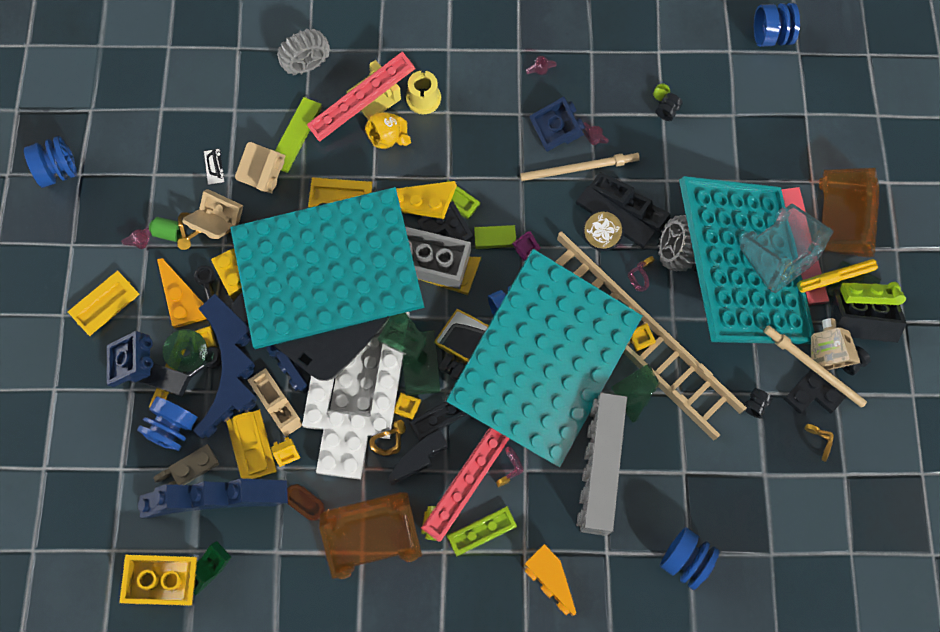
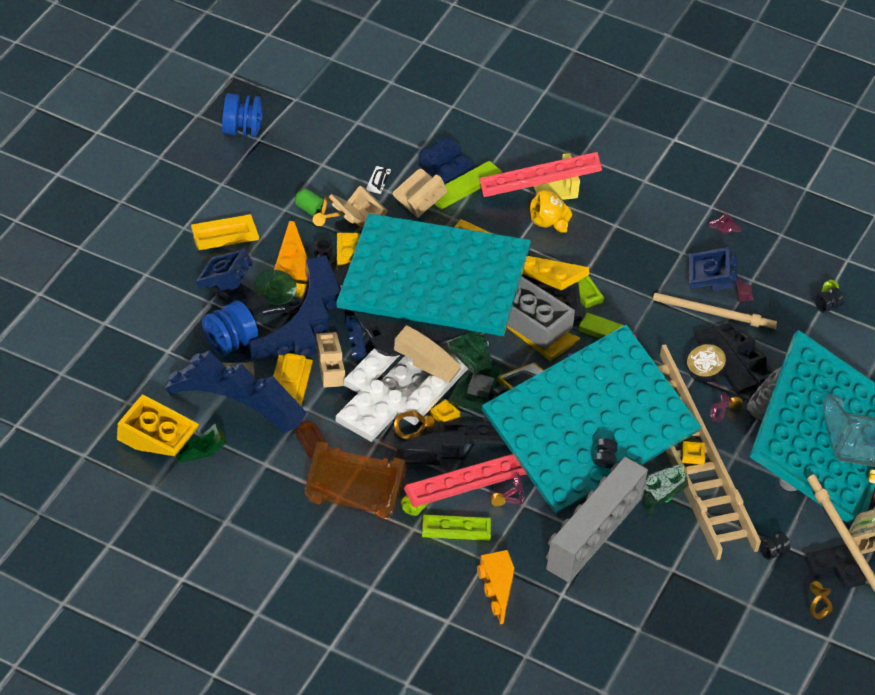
camera: 25 degrees right, 25 degrees down
clear pink piece [121,228,152,249] -> none
yellow tile [271,437,300,467] -> none
light grey gear [277,29,331,75] -> none
light yellow piece [406,71,441,114] -> none
blue wheel [660,527,720,590] -> none
none -> tan slope [394,325,461,383]
none -> dark blue plate [419,137,475,185]
none -> dark grey plate [467,373,494,399]
none -> black wheel [593,438,618,468]

